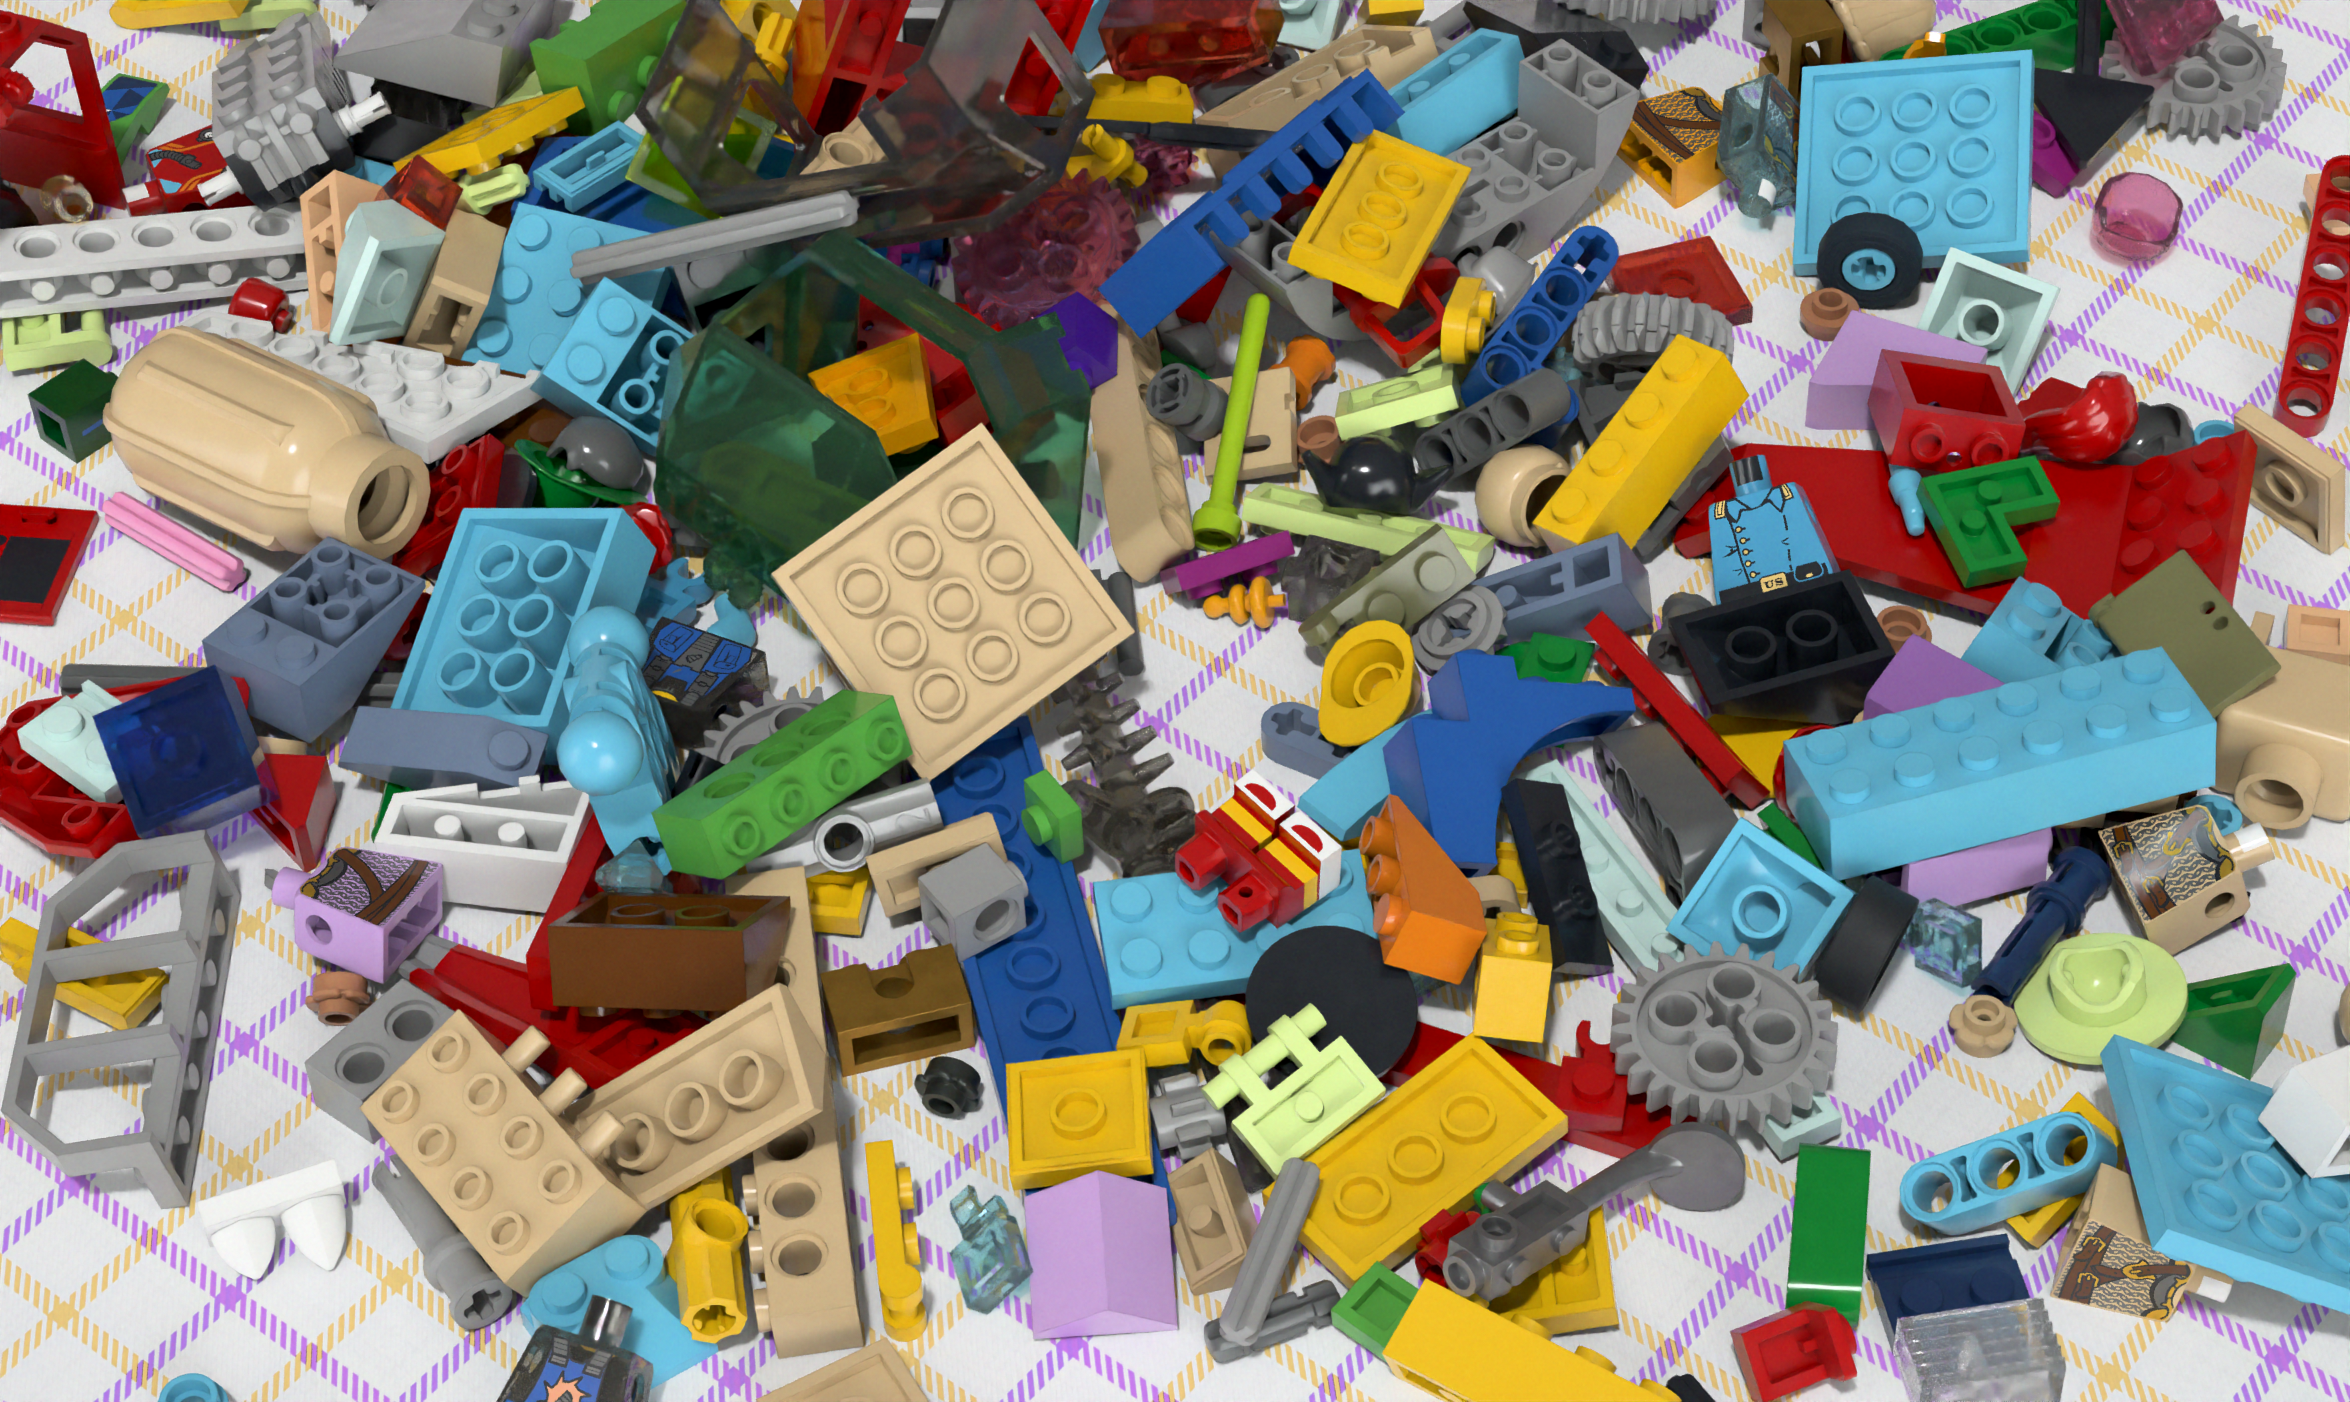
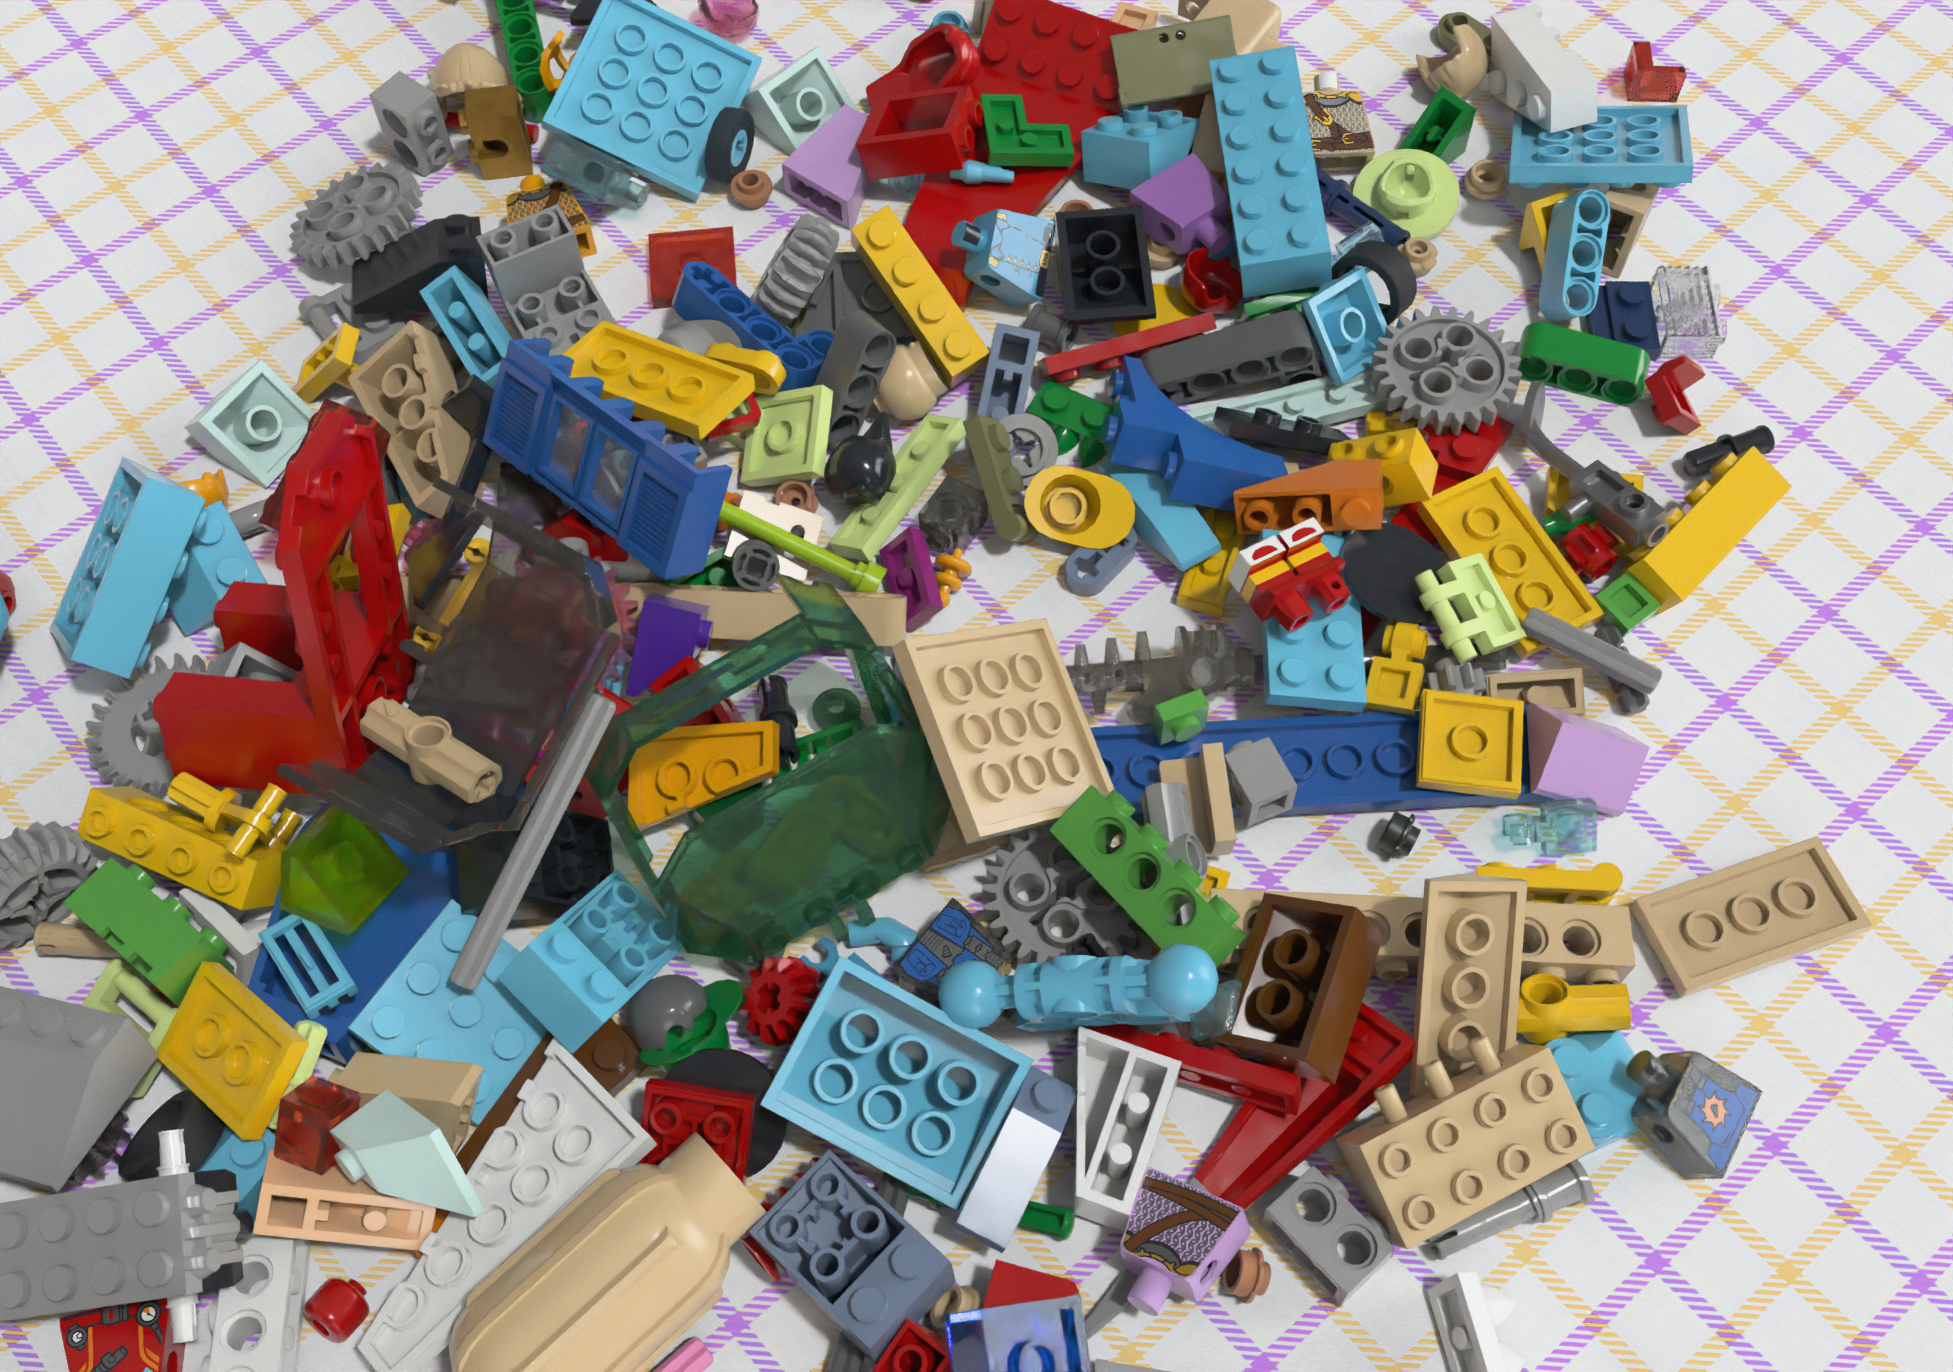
camera: 80 degrees left, 15 degrees up
pearl gold brick [819,943,975,1077] -> none

